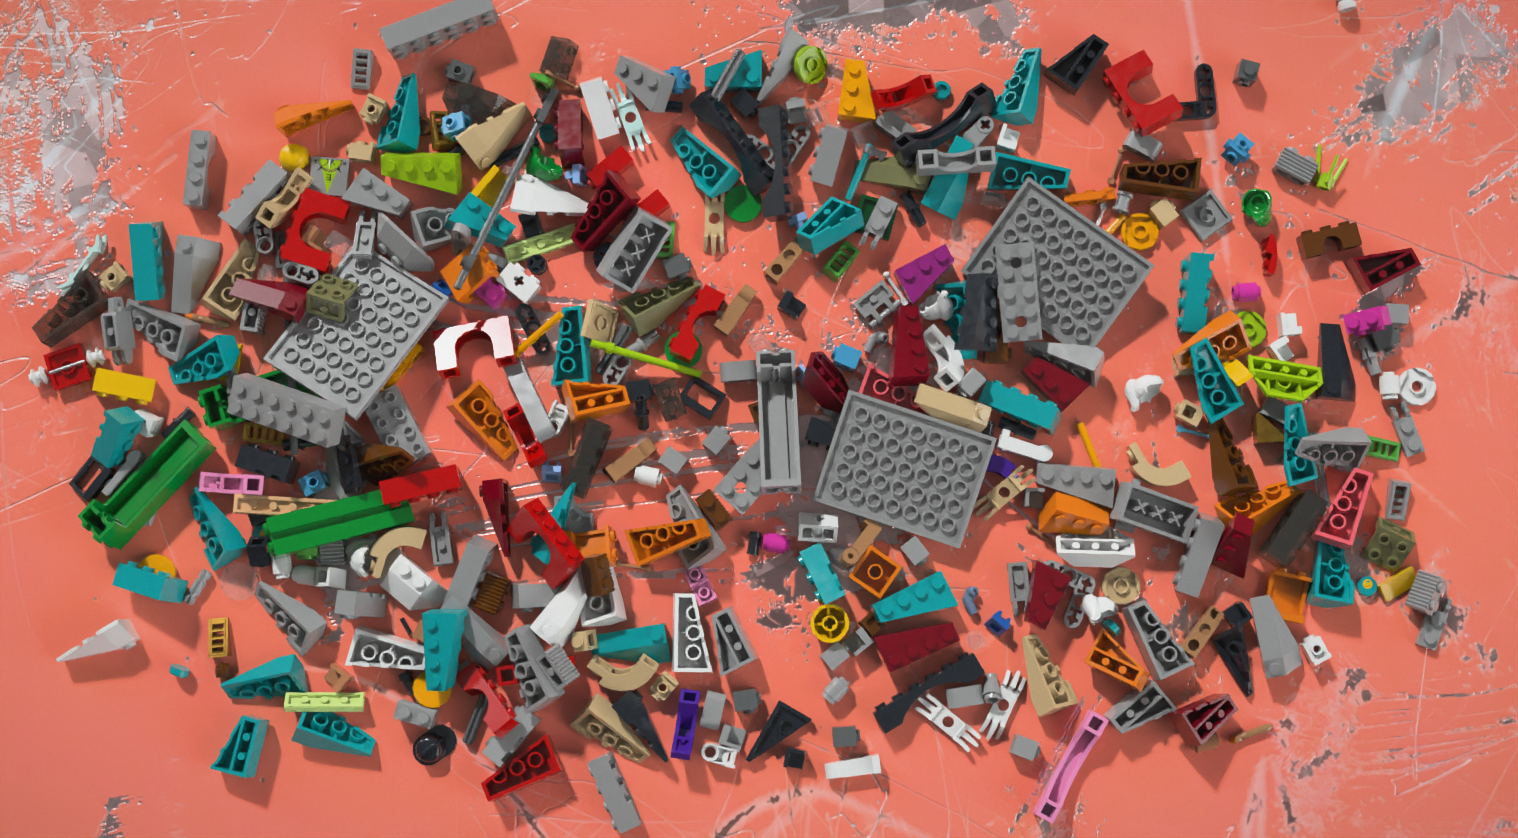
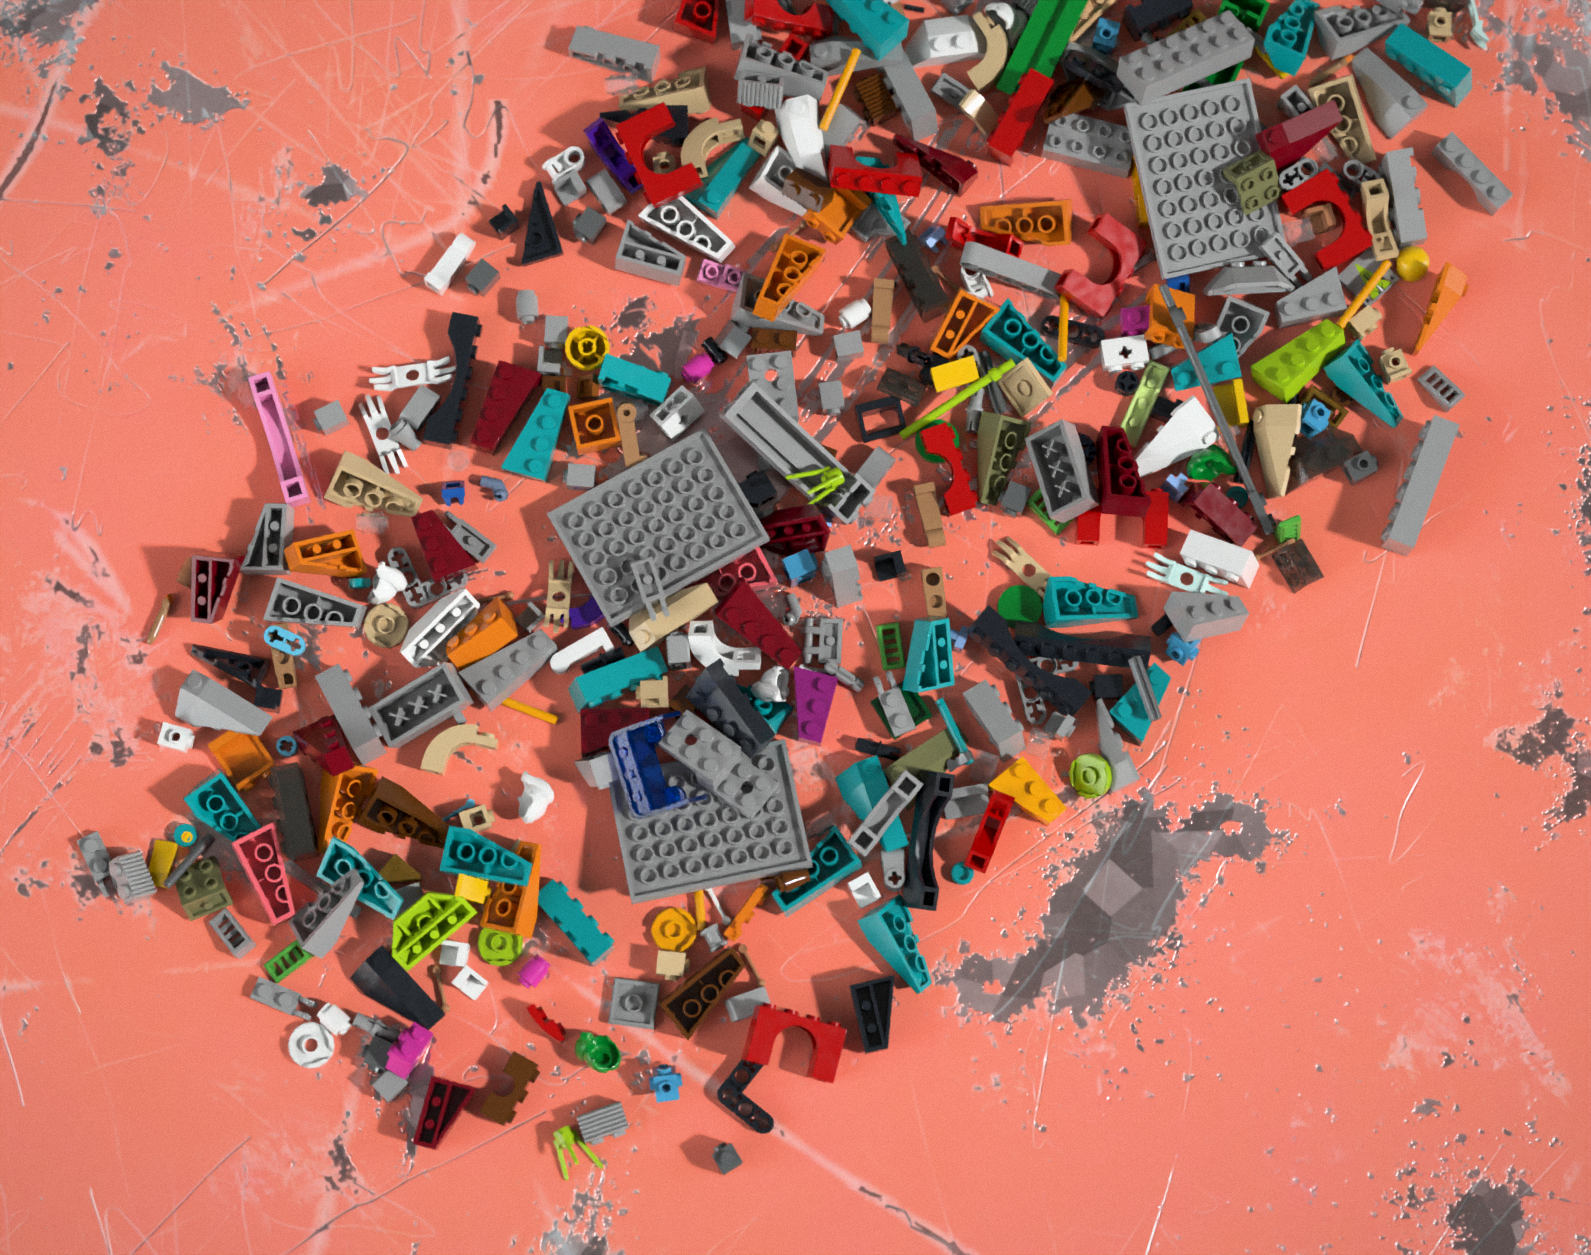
camera: 125 degrees right, 5 degrees down
none -> dark grey bar [162,833,214,889]
none -> medium azure beam [264,626,306,656]
none -> medium azure bush [276,736,298,757]
none -> clear brick [356,511,389,534]
none -> nougat hinge [433,966,450,1013]
none -> dark orange plate [576,374,599,400]
none -> clear brick [604,72,638,97]
none -> clear blue windscreen [609,711,708,819]
none -> red arch [615,102,704,209]
none -> light grey hinge [630,556,670,621]
none -> tan brick [636,676,669,708]
none -> dark grey brick [715,319,752,359]
none -> reddish brown cone [774,868,810,893]
none -> lime plant [785,466,844,505]
none -> light orange bar [819,48,861,132]
none -> light grey wedge [821,544,863,608]
none -> light grey axle [823,660,865,692]
none -> yellow slope [930,355,979,393]
none -> tan slope [959,88,999,136]
none -> light orange bar [1336,260,1391,329]

